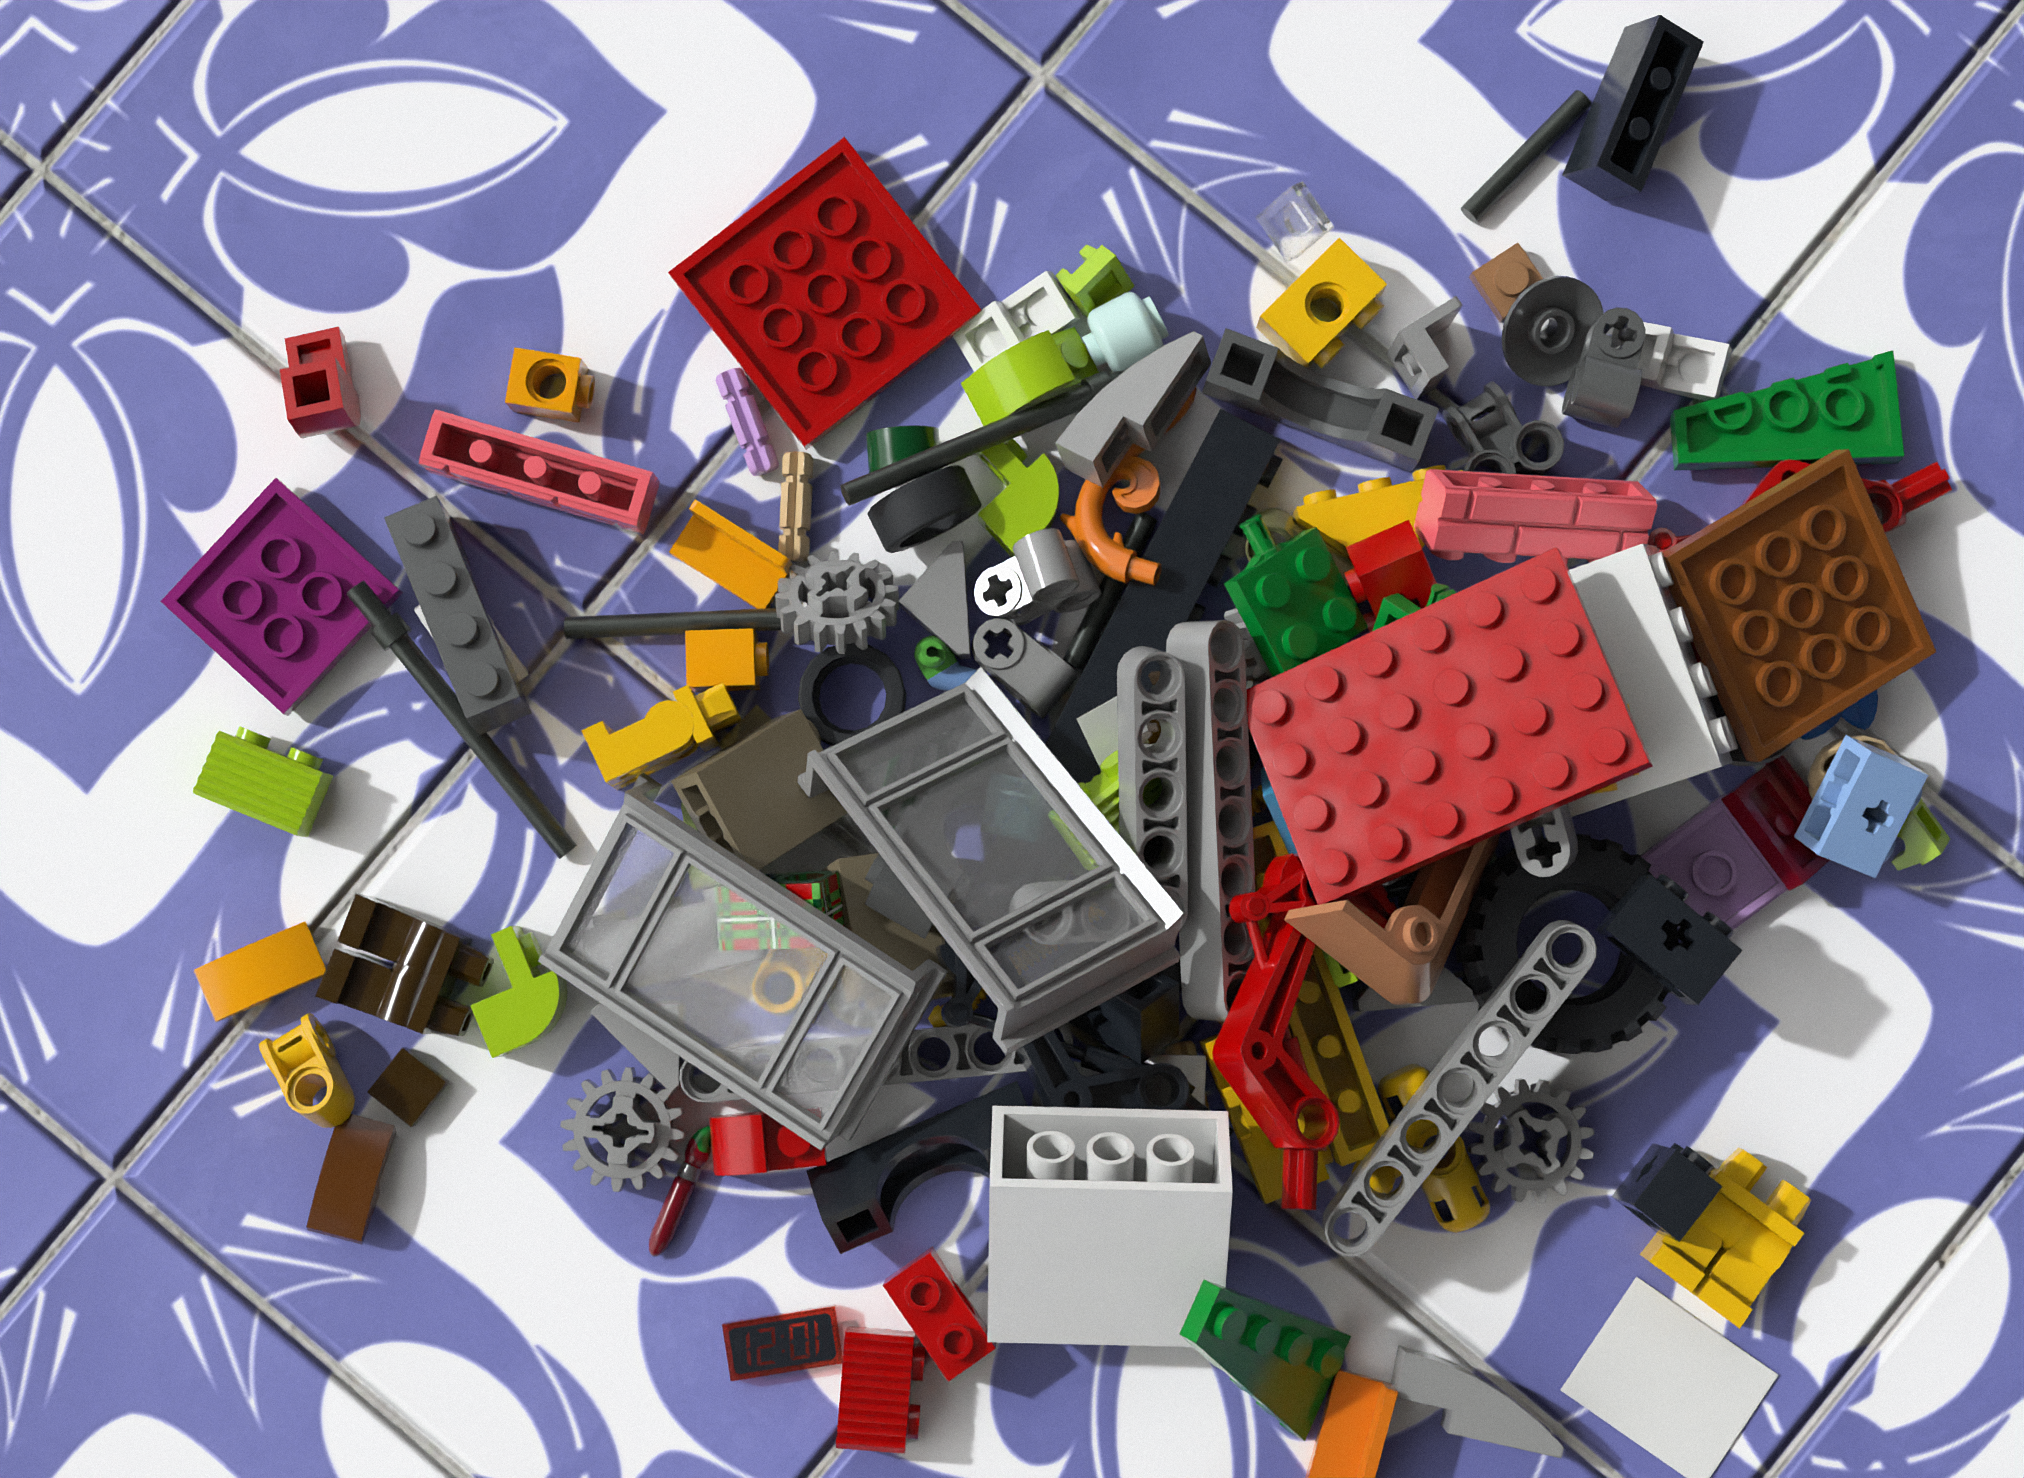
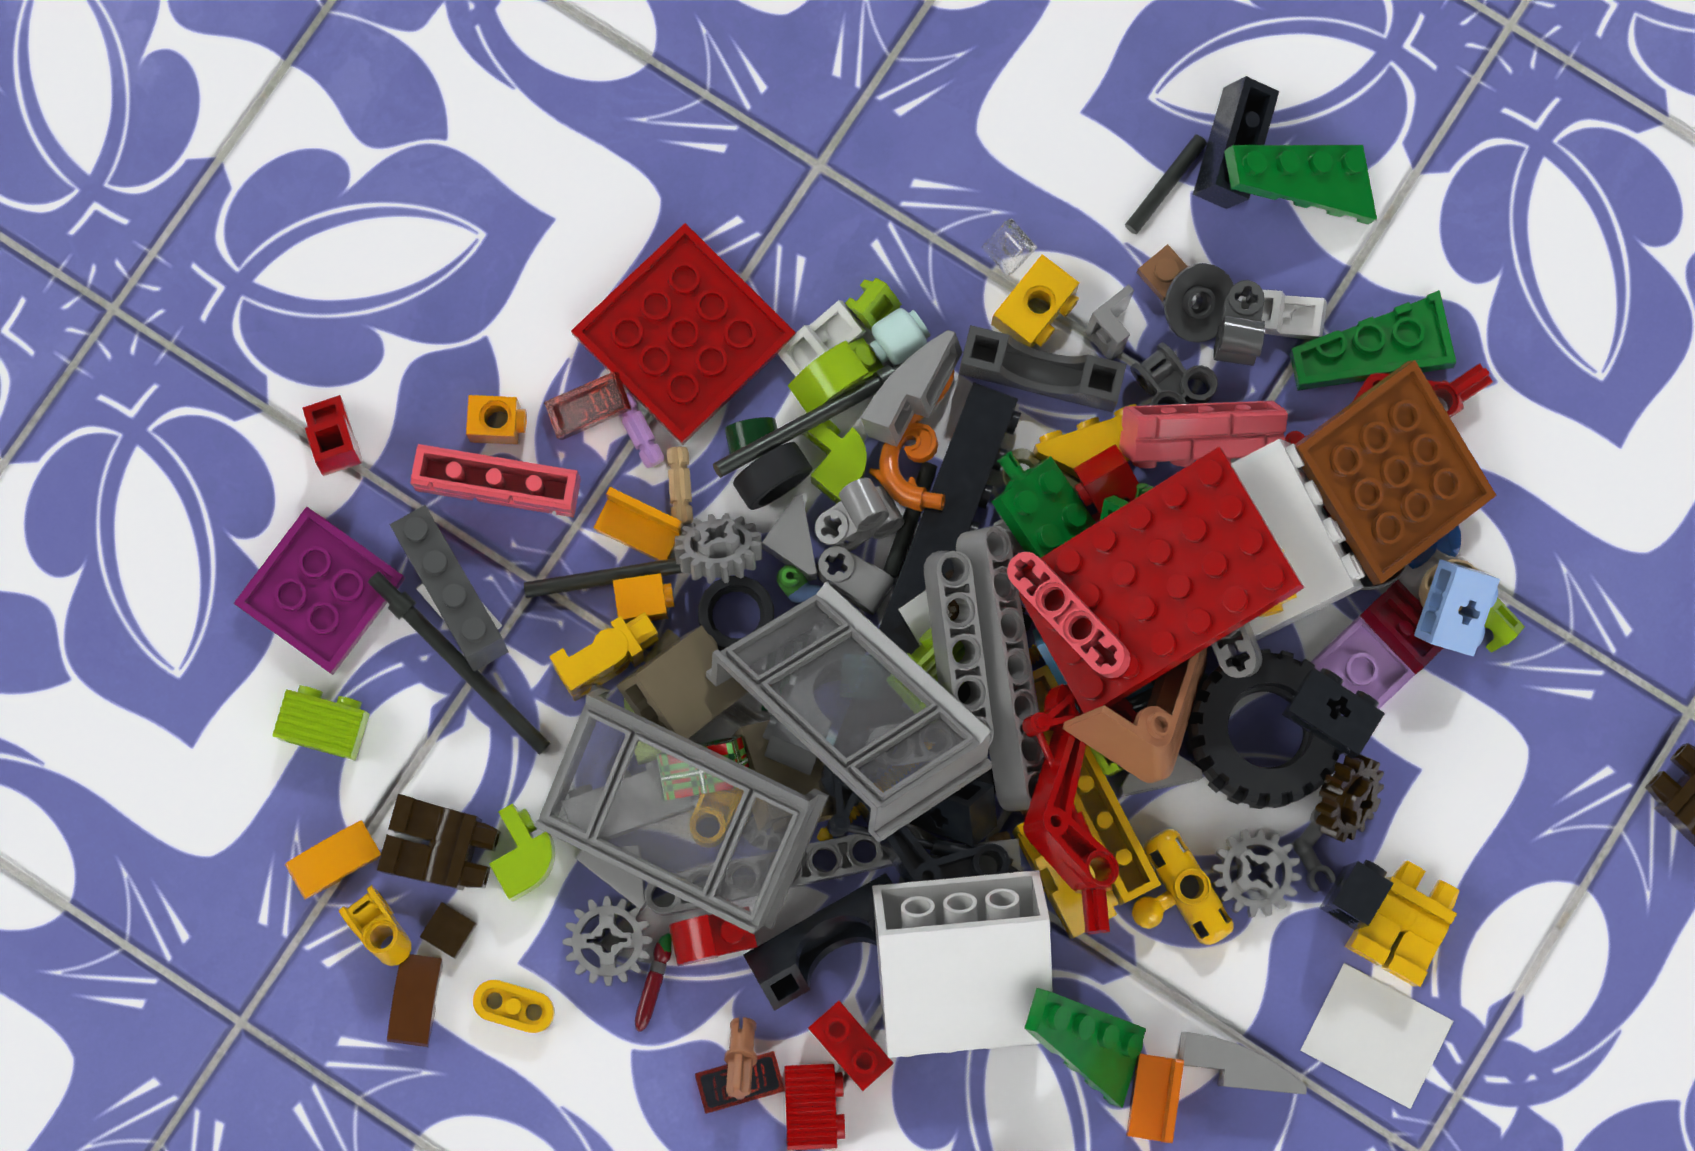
camera: 15 degrees left, 5 degrees down
light grey beam [1322,920,1597,1257] -> none
none -> yellow plate [473,980,555,1033]
none -> clear red tile [544,372,632,440]
none -> nougat axle [724,1017,757,1100]
none -> coral beam [1007,552,1130,678]
none -> green wing [1224,145,1377,225]
none -> dark grey arm [1293,809,1335,892]
none -> dark brown gear [1315,754,1384,842]

